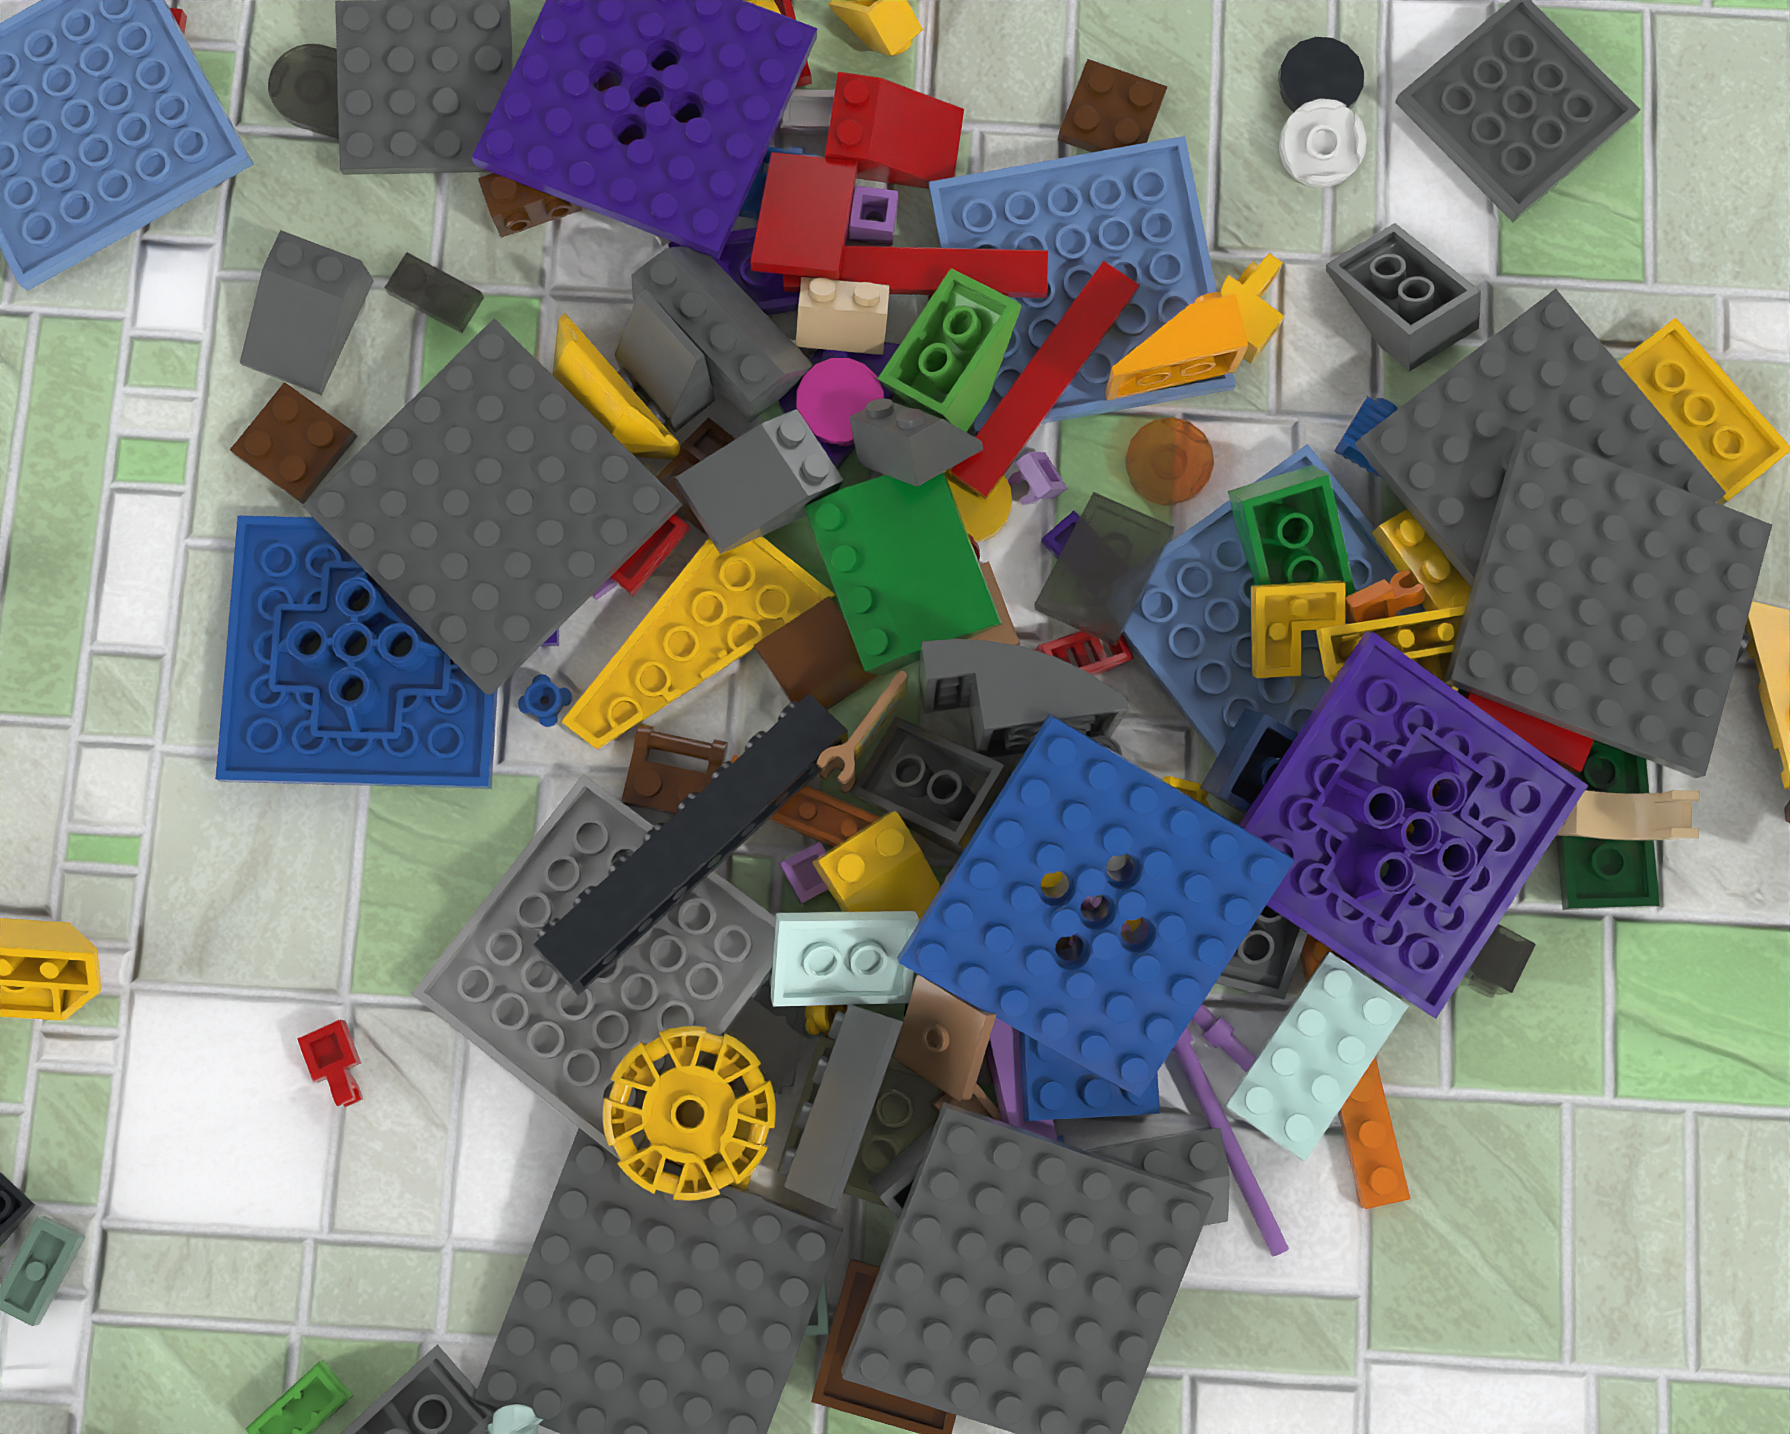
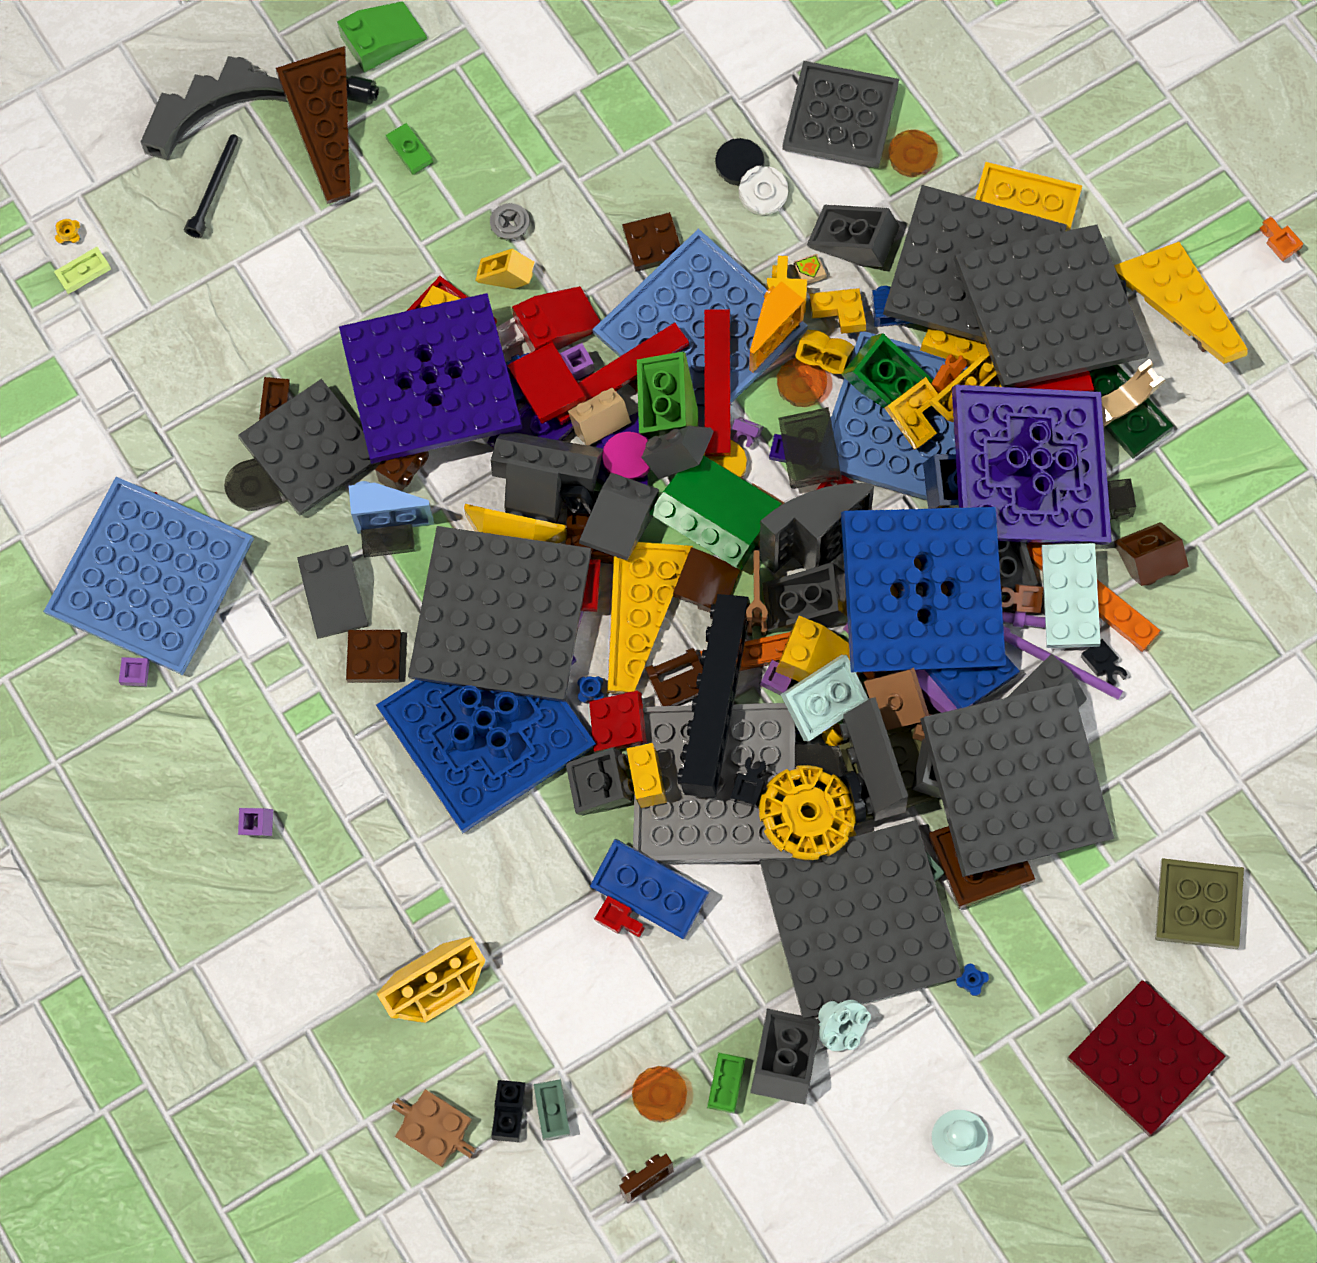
camera: 30 degrees left, 10 degrees down
none -> light blue slope [349,481,434,534]
none -> black bracket [559,485,600,514]
none -> dark grey plate [566,747,635,815]
none -> red plate [589,690,646,753]
none -> blue tile [590,839,710,939]
none -> yellow brick [627,743,667,808]
none -> clear orange tile [632,1066,687,1123]
none -> black plate [730,757,766,808]
none -> tile [793,254,826,285]
none -> yellow brick [795,330,854,374]
none -> yellow plate [809,288,866,334]
none -> black tile [842,771,866,825]
none -> clear orange tile [888,130,938,177]
none -> dark orange plate [1001,584,1044,613]
none -> black plate [1081,639,1127,686]
none -> reddish brown slope [1114,522,1189,586]

